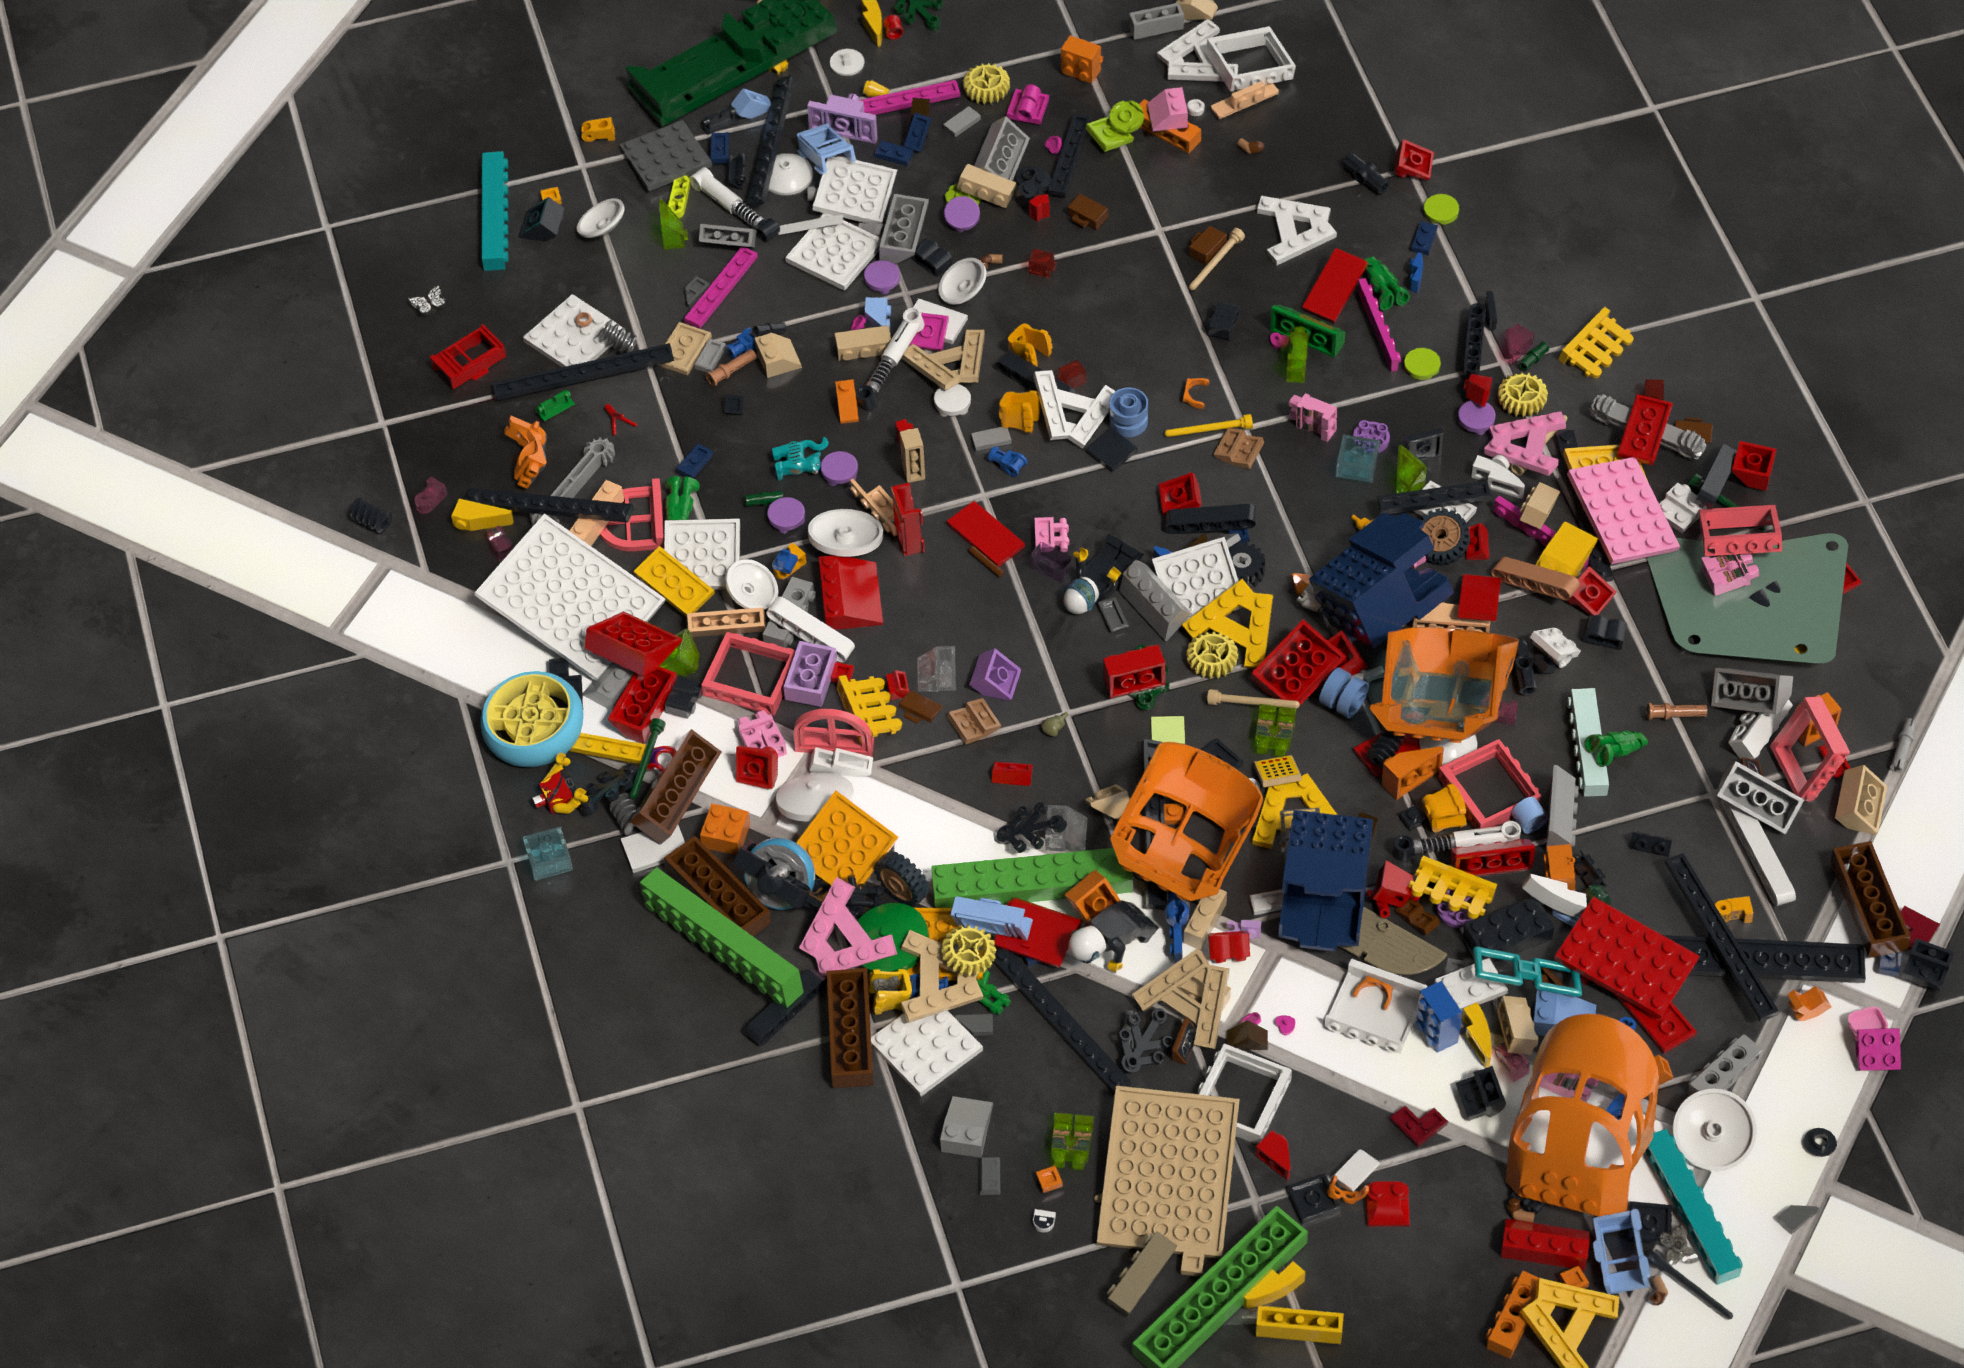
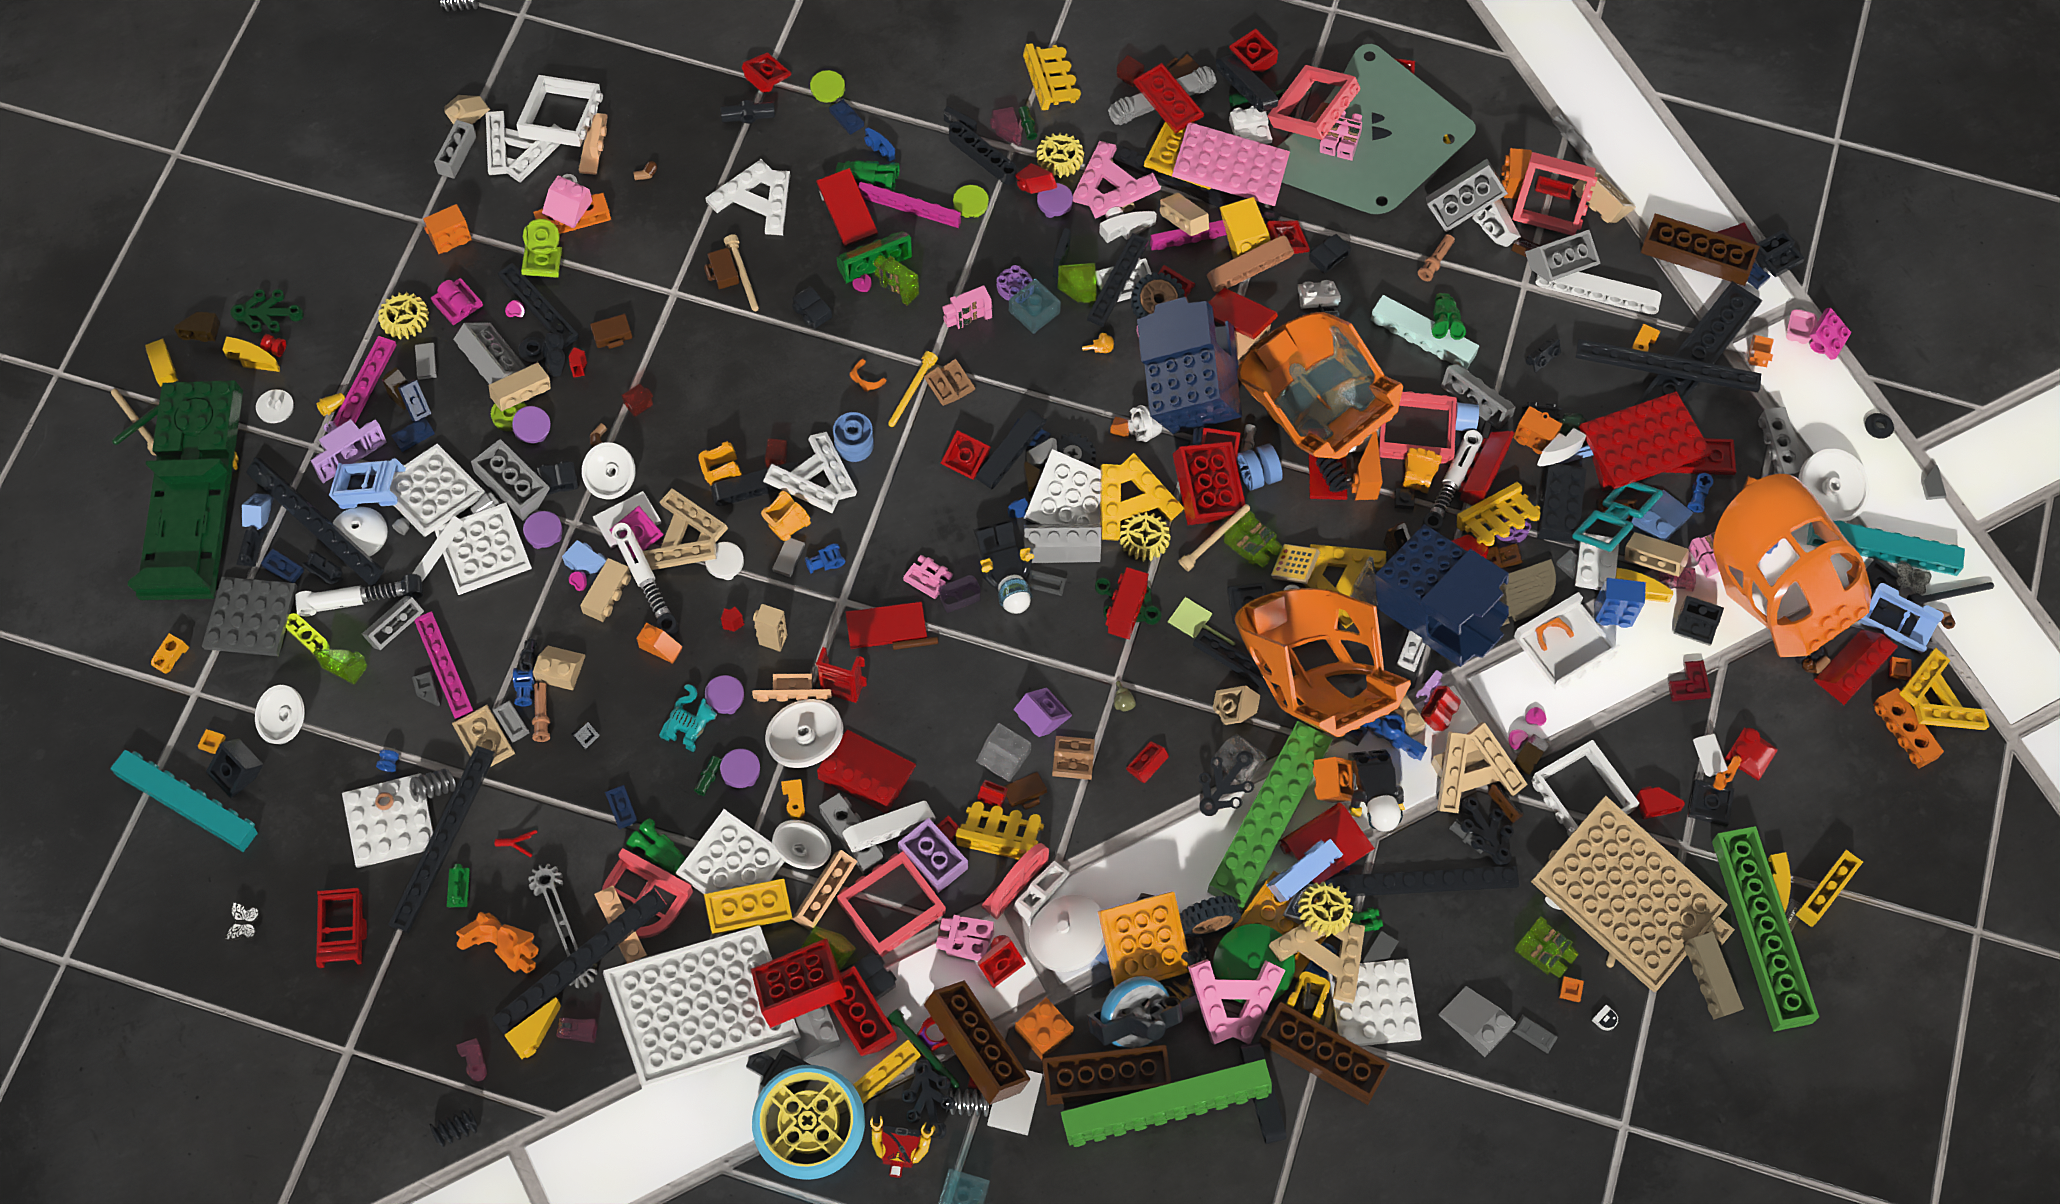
camera: 60 degrees left, 10 degrees up
blue tile [772,549,798,574] -> none
black tile [1086,428,1138,472] -> none
none -> blue wheel [376,750,399,772]

